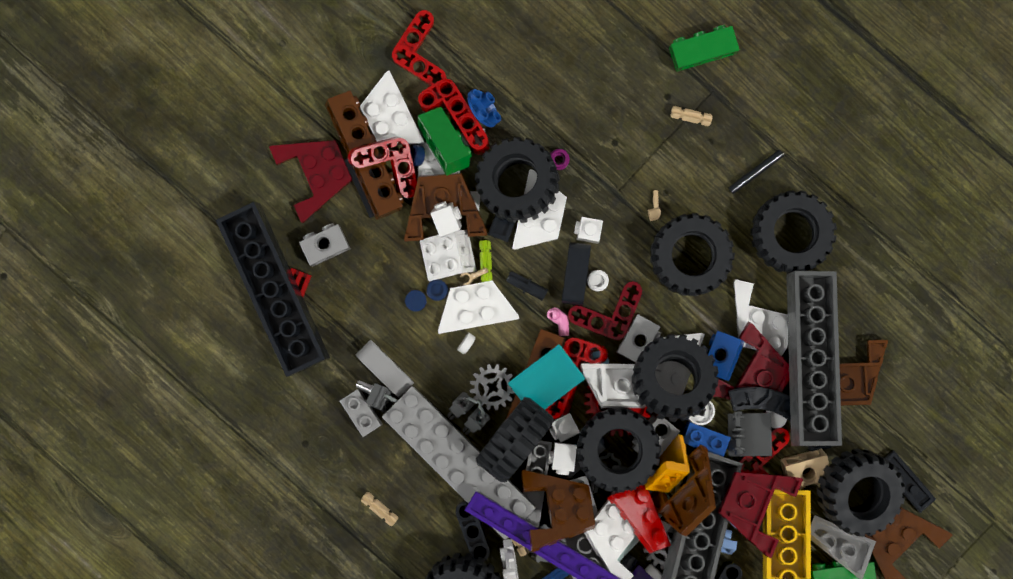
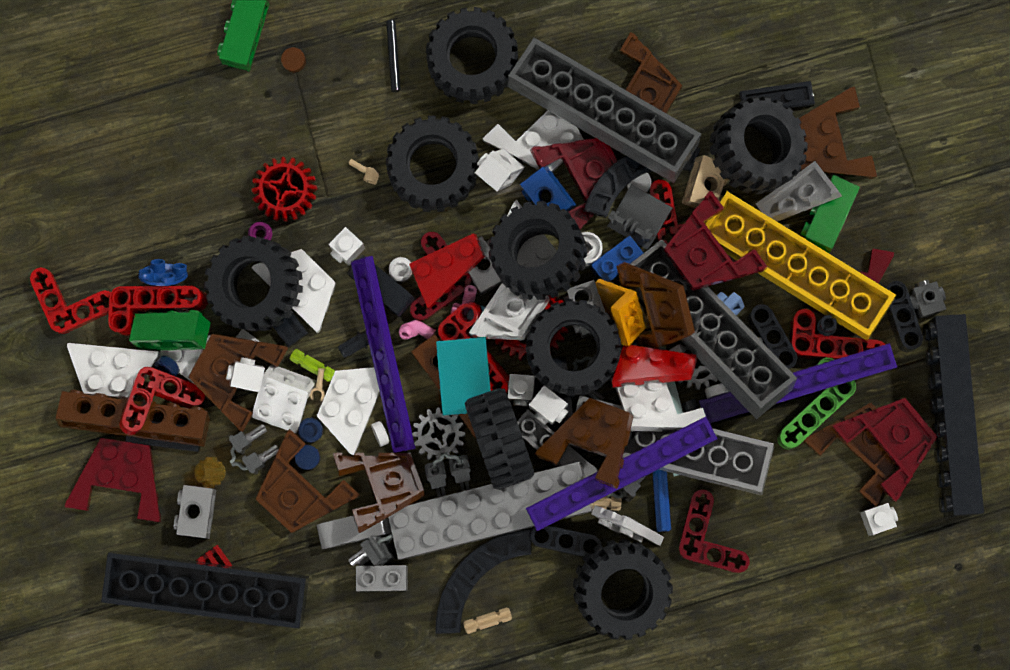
camera: 50 degrees left, 5 degrees down
tan axle [670,106,712,126] -> none
none -> clear yellow gear [195,457,226,488]
none -> piece [229,425,279,475]
none -> red gear [251,157,318,222]
none -> reddish brown wing [256,429,360,533]
none -> reddish brown tile [281,47,306,73]
none -> reddish brown wing [333,453,424,533]
none -> dark purple tile [351,256,415,453]
none -> red wing [409,233,486,309]
none -> black tile [436,530,531,634]
none -> bright pink arm [451,285,477,316]
none -> white brick [475,149,525,191]

